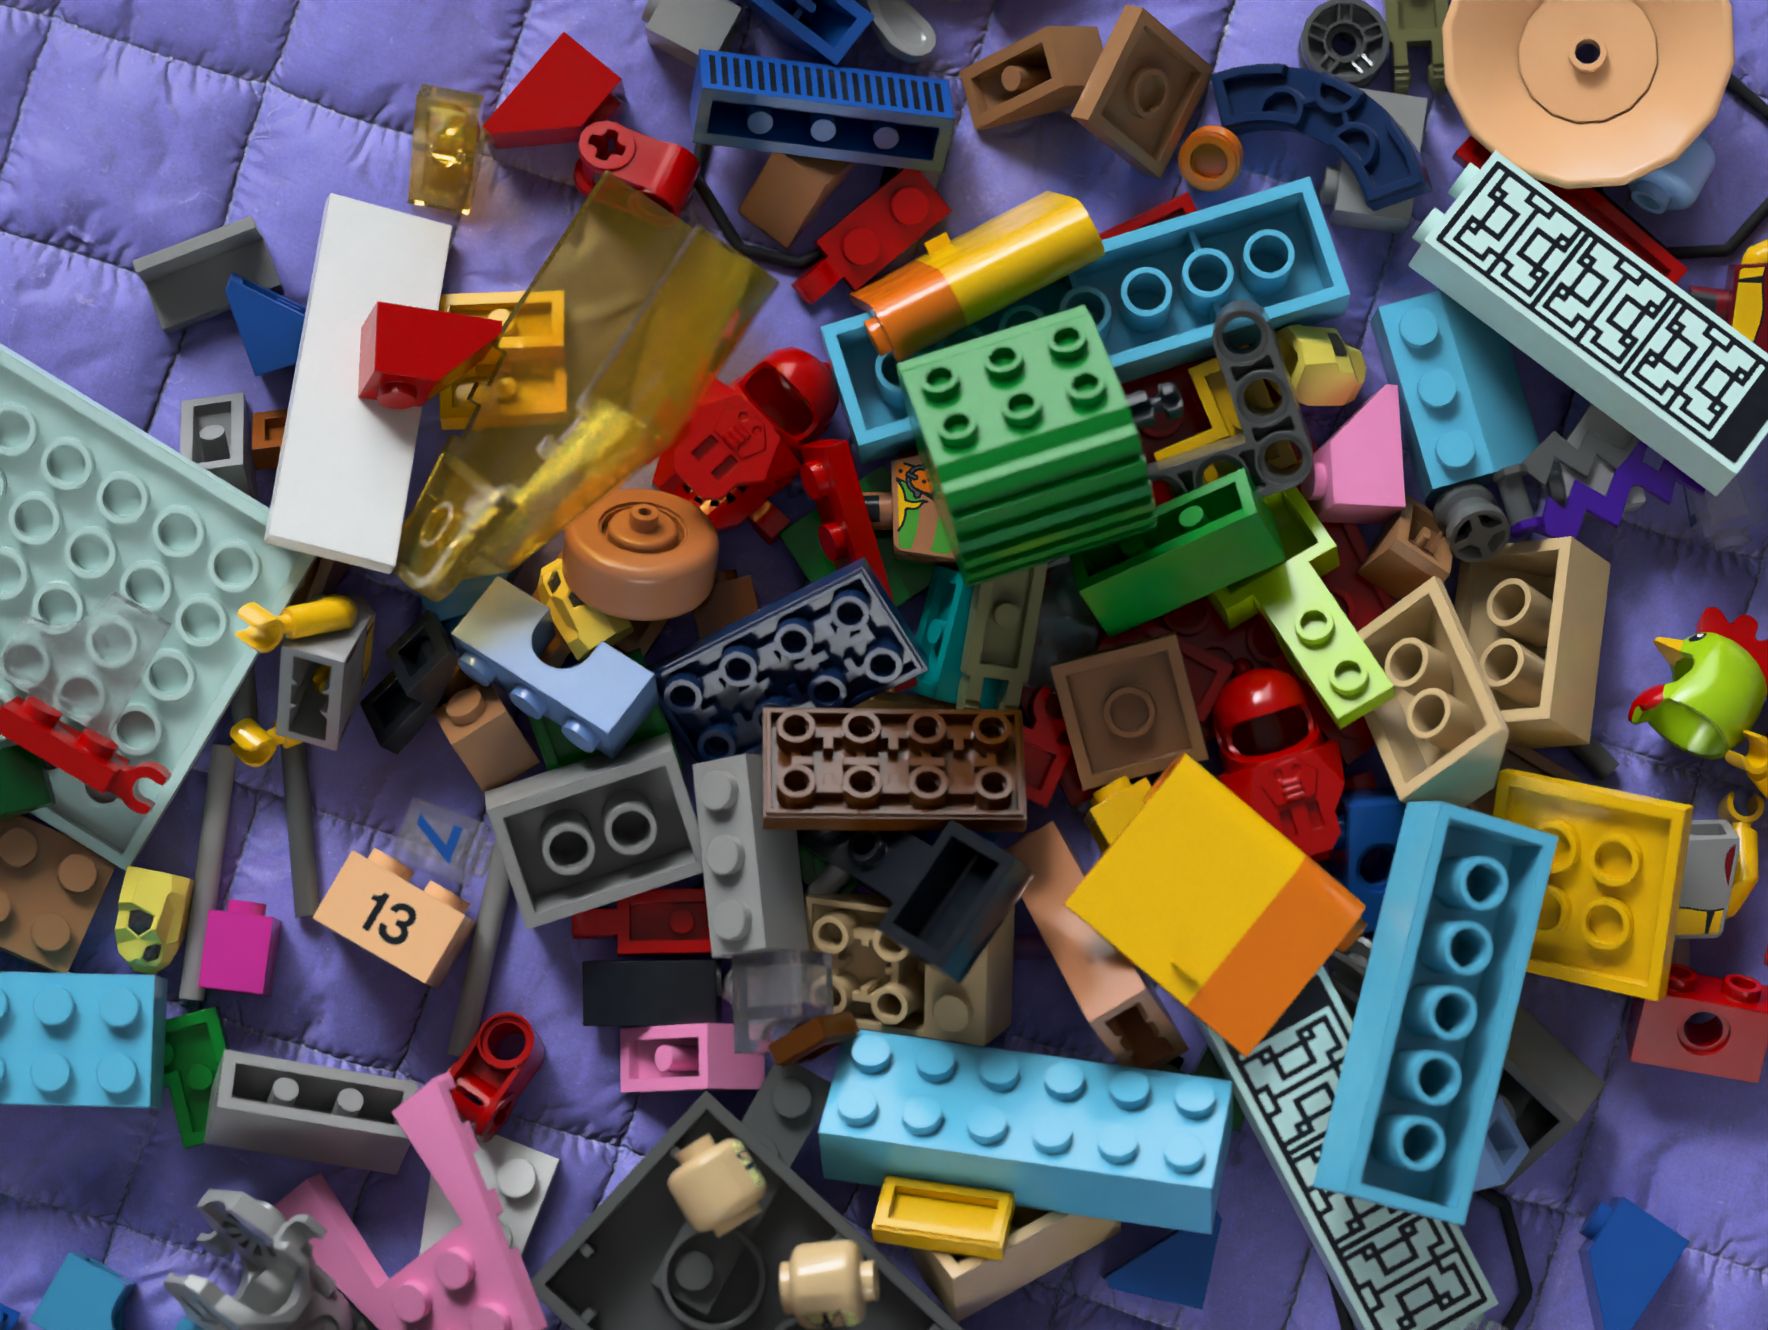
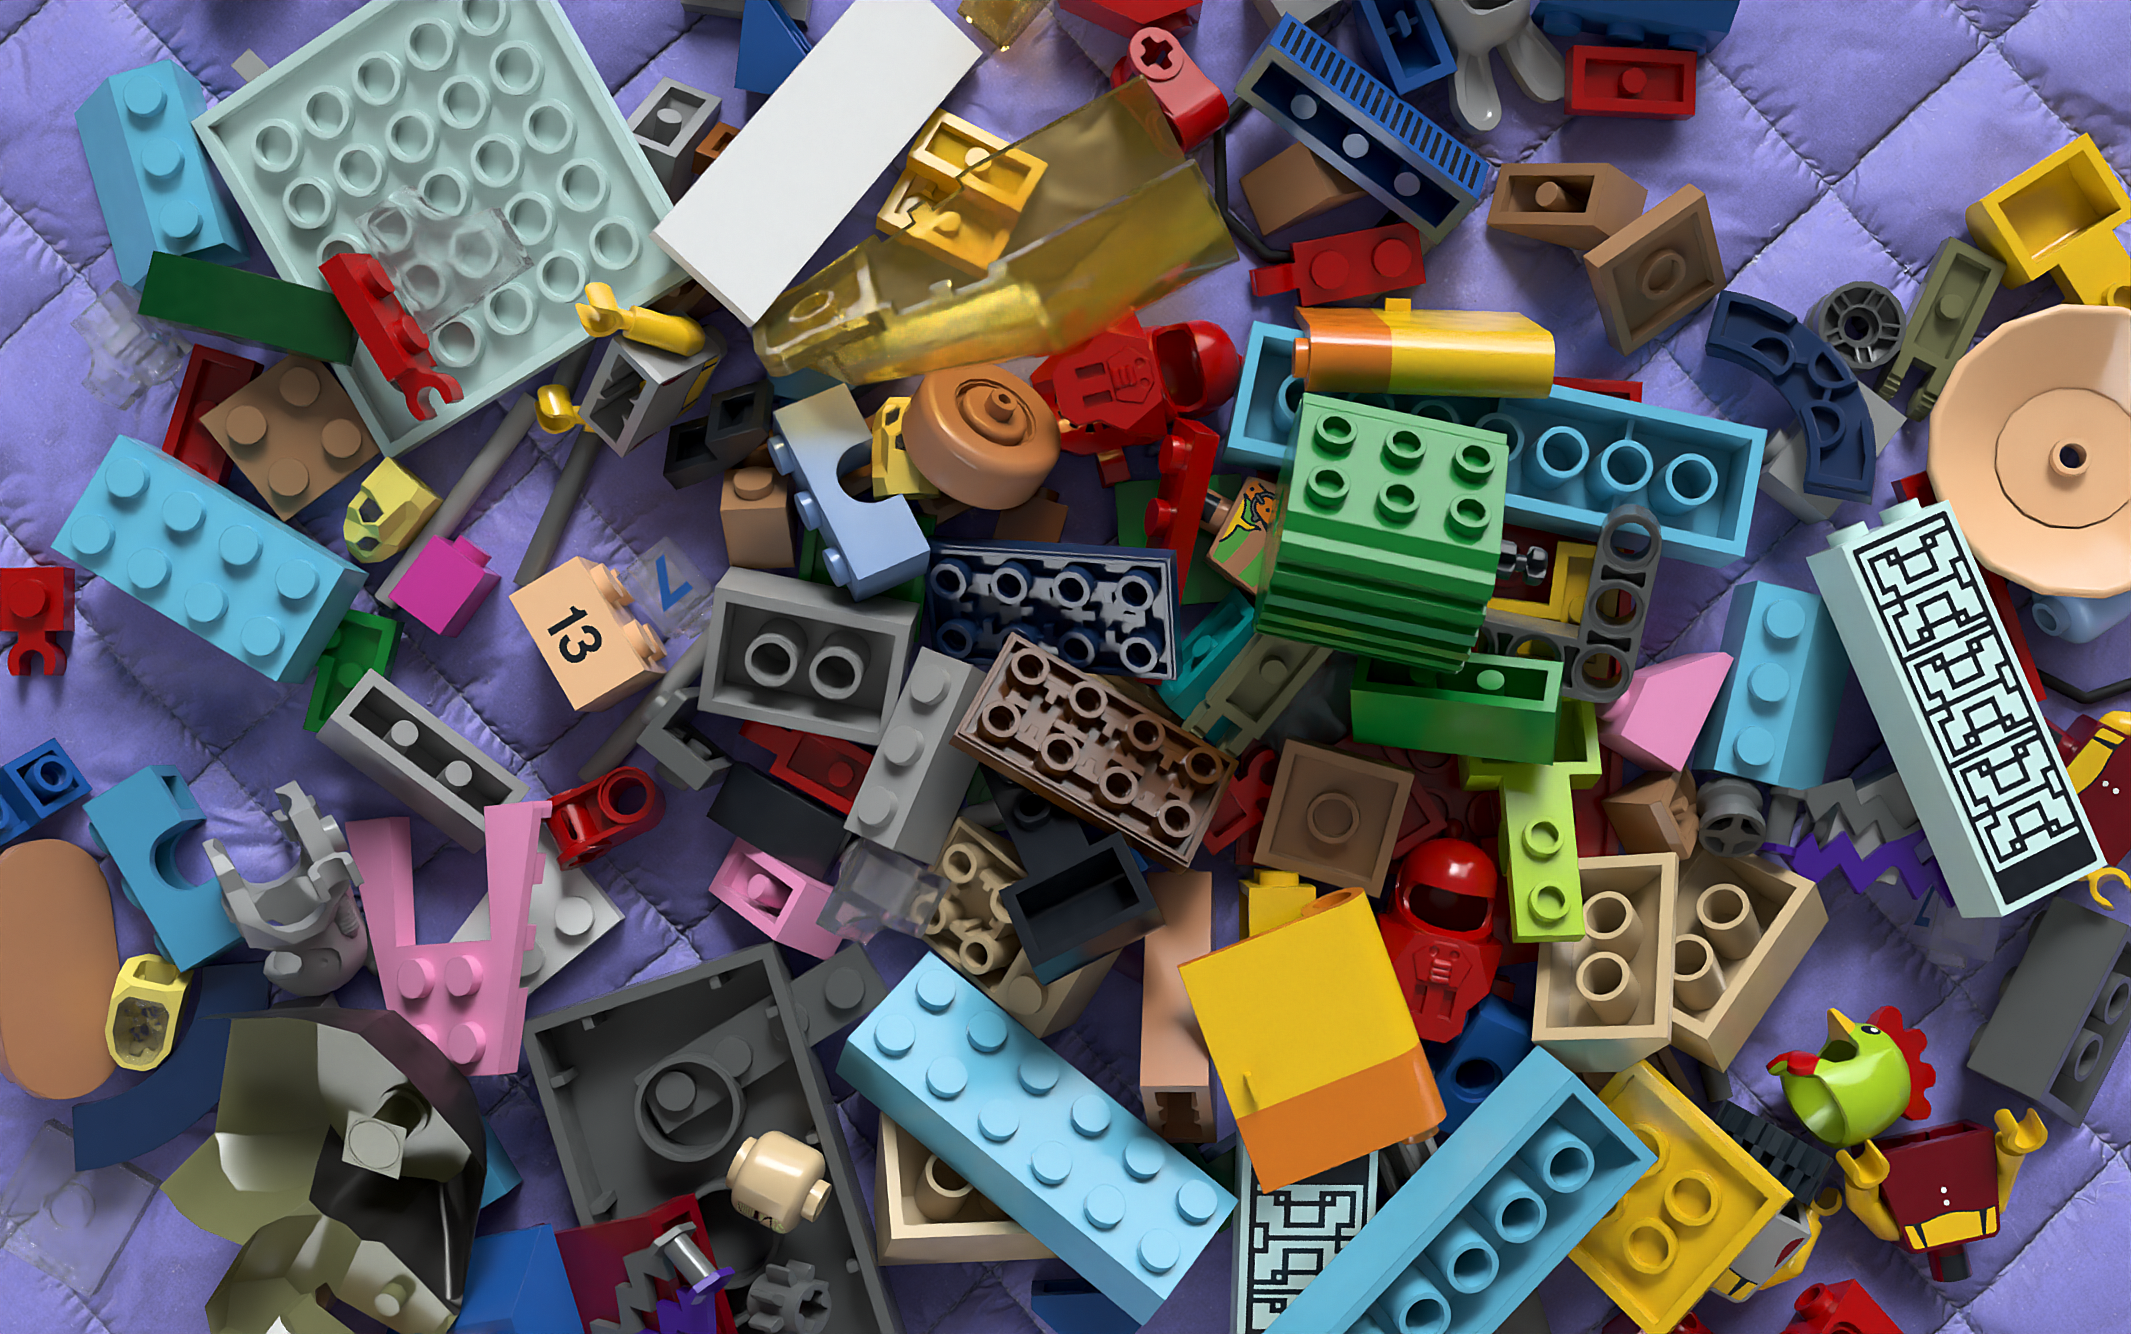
camera: 25 degrees right, 5 degrees up
red slope [358,301,502,409] -> none
tan head [667,1134,767,1238] -> none
reddish brown tile [768,1011,860,1067] -> none
yellow tile [872,1175,1015,1261] -> none
orange tile [1178,125,1244,192] -> none
light yellow rock [1267,324,1367,406] -> none
none -> dark grey bracket [636,686,736,792]
none -> black wheel [1713,1099,1834,1206]

